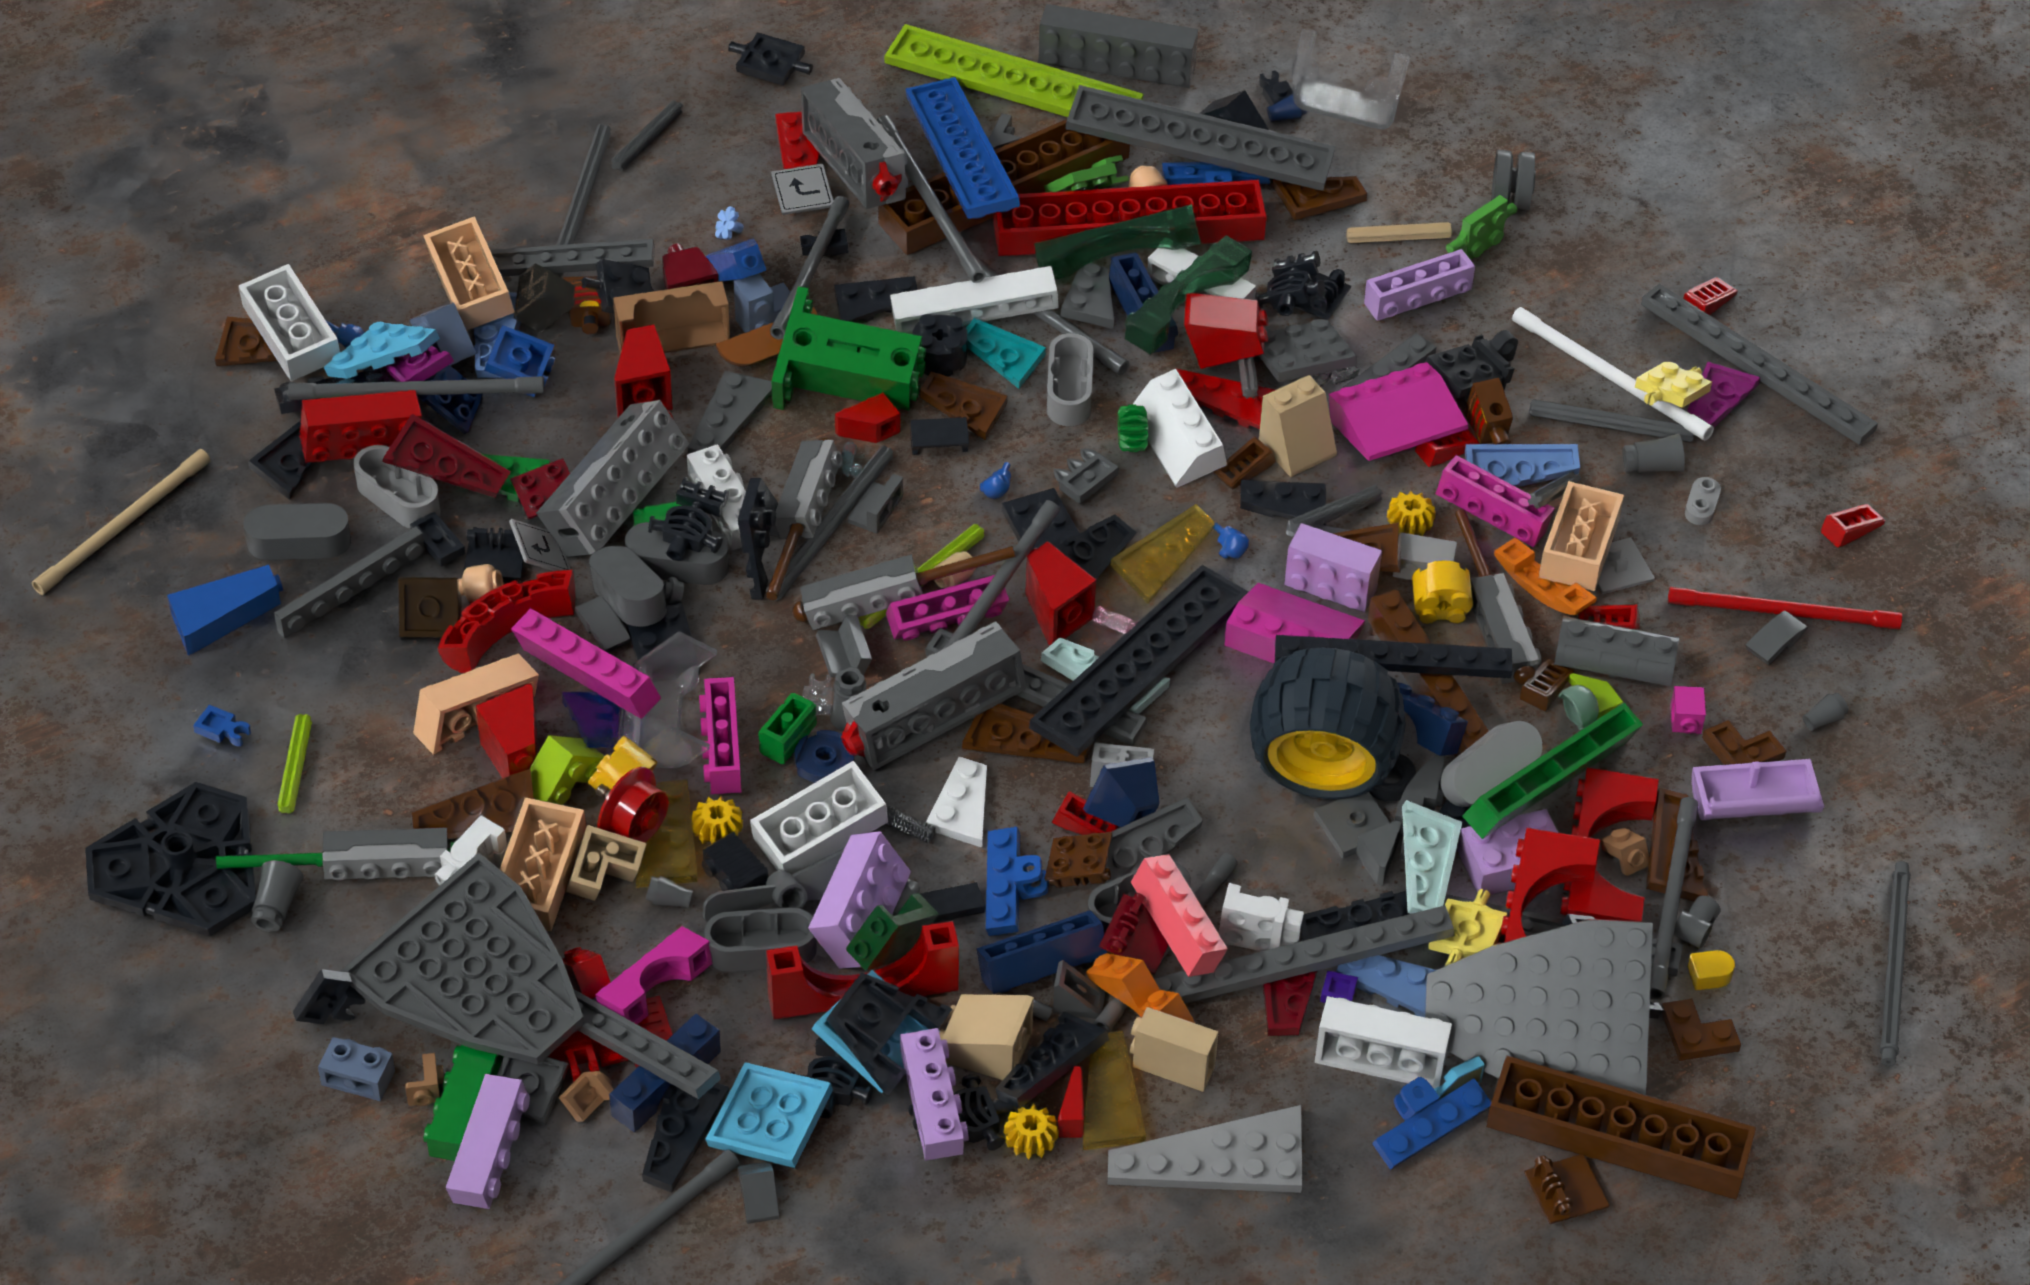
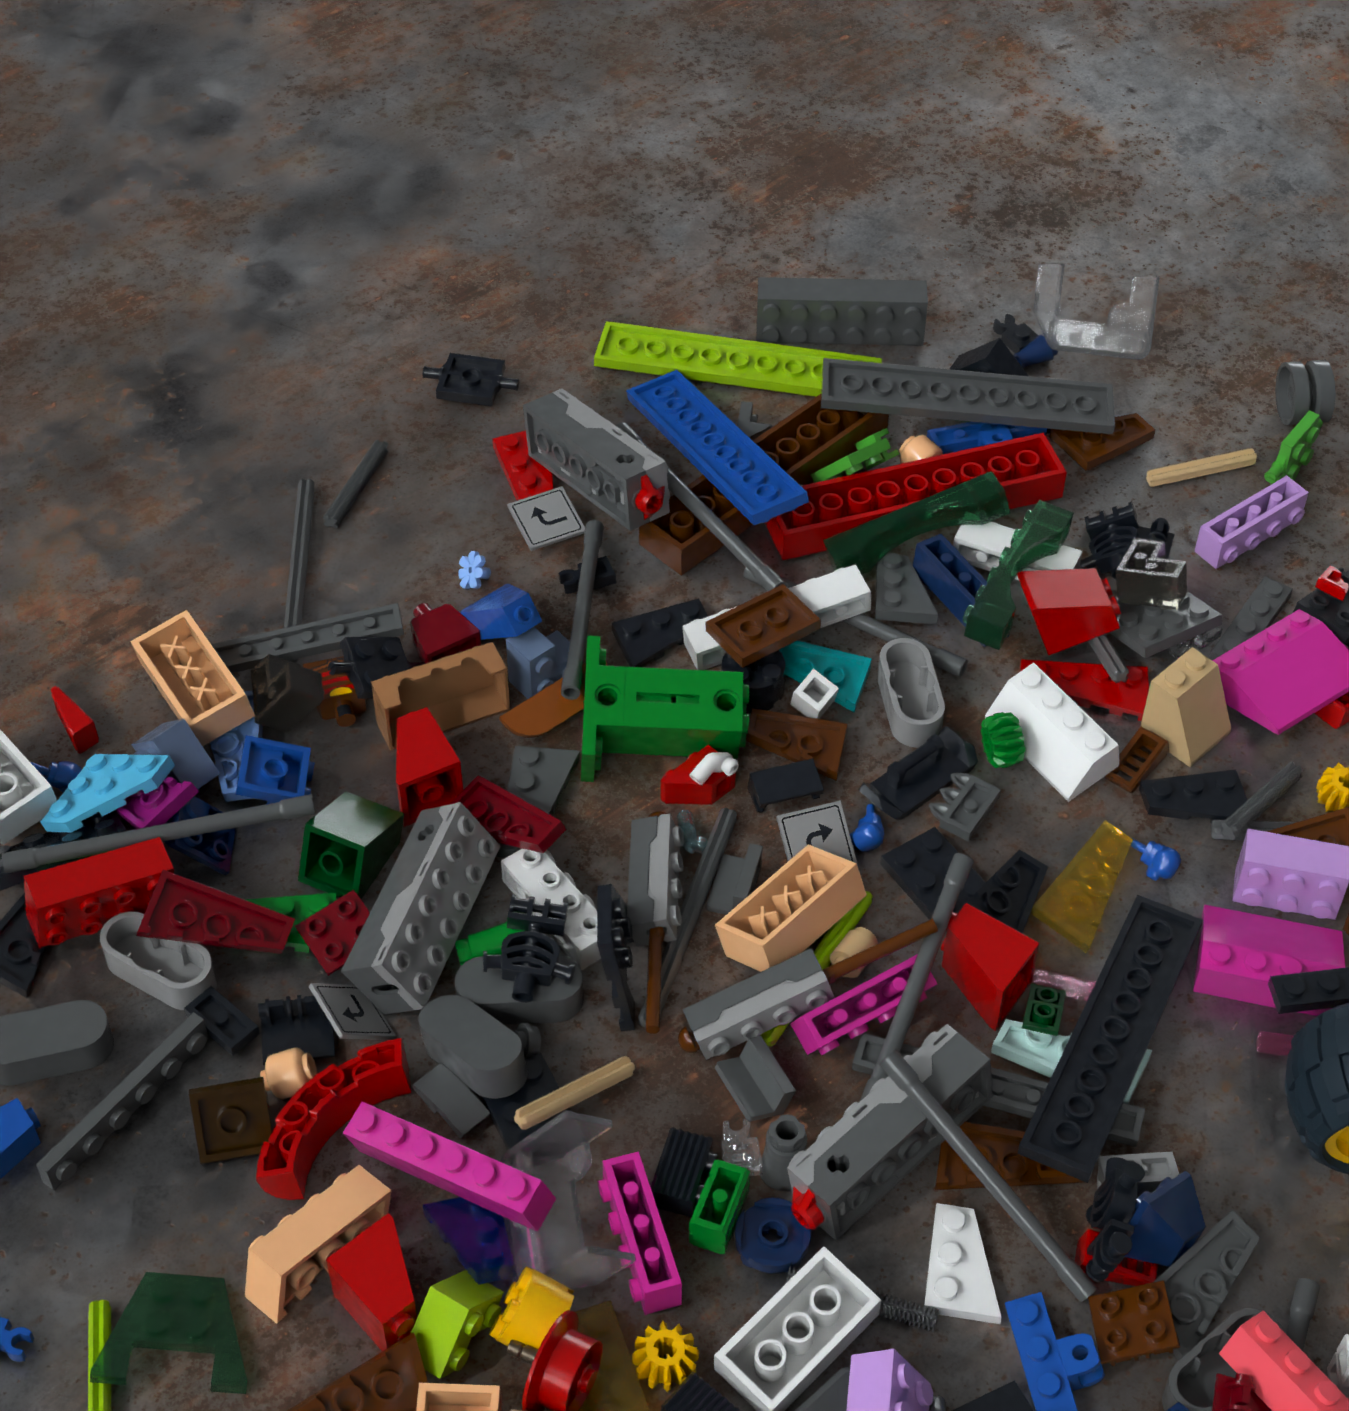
camera: 10 degrees left, 0 degrees up
none -> red slope [50,686,99,754]
none -> clear green wing [90,1272,247,1394]
none -> dark green slope [298,791,404,899]
none -> dark red wing [449,775,567,853]
none -> tan axle [514,1056,635,1130]
none -> black brick [651,1127,718,1217]
none -> white arm [689,752,739,785]
none -> reddish brown plate [705,584,821,668]
none -> light nougat brick [715,844,867,972]
none -> light grey piece [776,800,858,865]
none -> white brick [790,668,839,719]
none -> black piece [858,726,978,820]
none -> dark grey piece [879,1050,1097,1302]
none -> dark green slope [1022,983,1066,1036]
none -> black piece [1086,1157,1145,1282]
none -> clear smoke brick [1116,538,1187,610]
none -> red tile [1315,565,1349,601]

